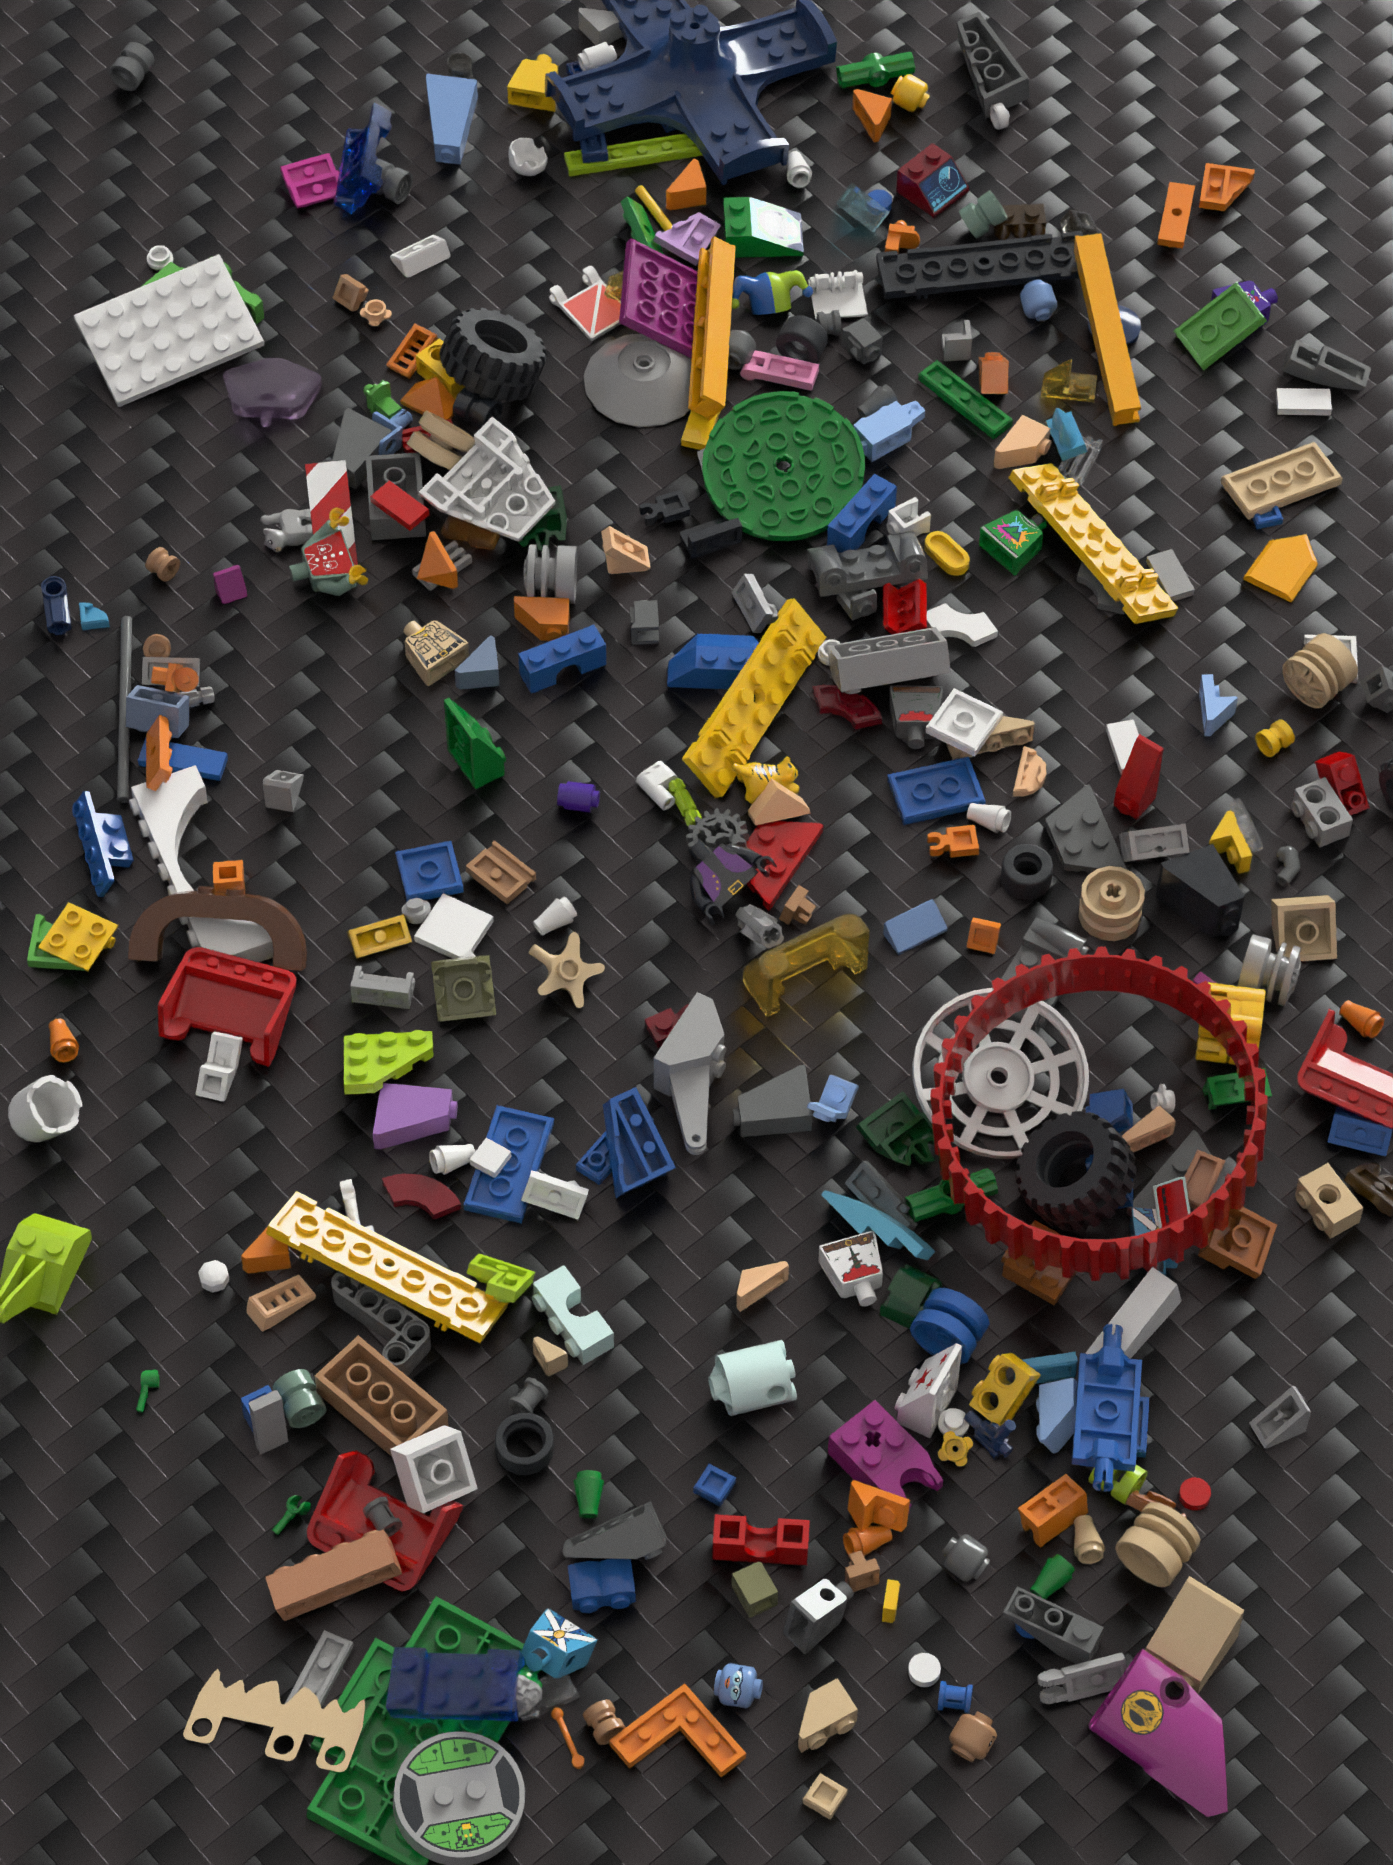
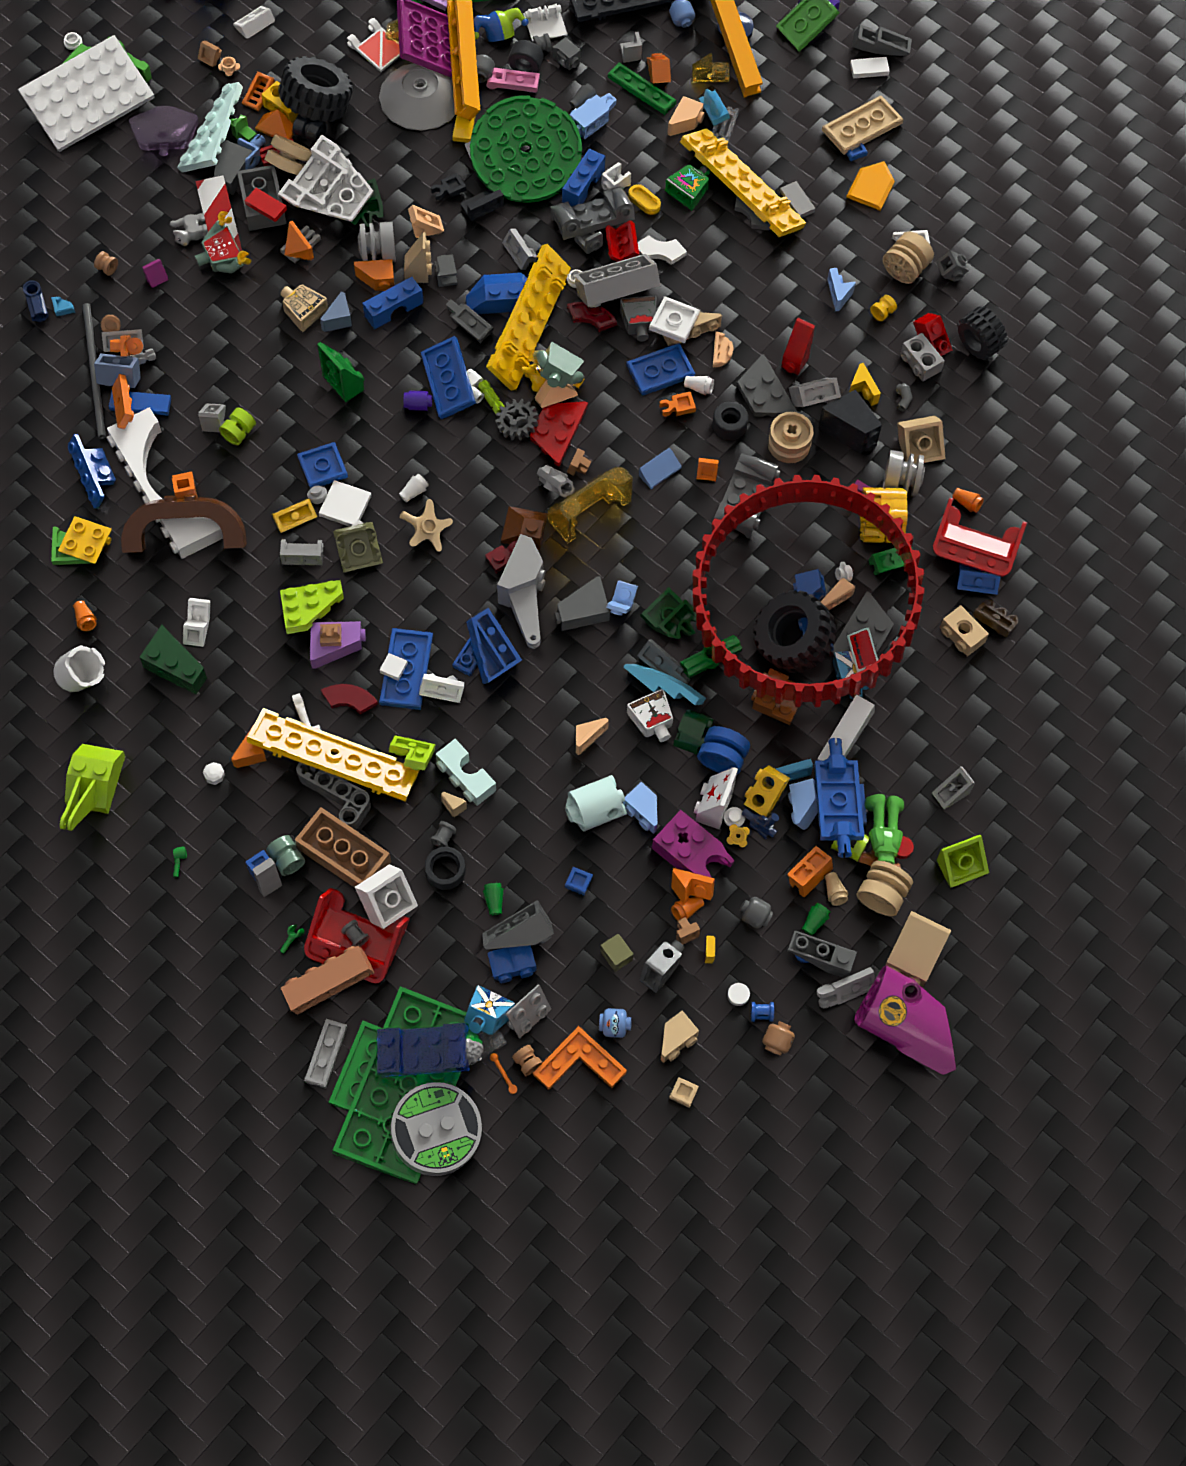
camera: 10 degrees left, 10 degrees up
red windscreen [158,947,296,1066] -> none
tan piece [183,1669,365,1772] -> none
light nougat slope [246,1274,316,1332] -> none
white cone [429,1144,475,1175] -> none
clear orange slope [440,515,501,550] -> none
medium nougat plate [466,841,536,904] -> none
black torso [688,839,777,925] -> none
red arch [712,1514,810,1566] -> none
white dish [912,988,1089,1159] -> none
white tile [1106,720,1139,775] -> none
nougat tile [1184,1150,1225,1210] -> none
dark orange plate [1198,1207,1277,1279] -> none
clear tile [1229,798,1264,853] -> none
none -> dark green wedge [139,625,207,694]
none -> light aqua wing [177,82,243,173]
none -> lime wheel [219,408,256,445]
none -> medium nougat tile [320,624,342,646]
none -> tan slope [404,233,432,283]
none -> blue tile [421,336,476,419]
none -> dark grey hinge [446,299,494,344]
none -> reddish brown slope [501,506,548,550]
none -> light grey hinge [506,984,551,1038]
none -> sand green torso [528,342,585,388]
none -> light blue slope [623,782,657,834]
none -> bright green piece [865,794,904,865]
none -> lime slope [936,835,989,887]

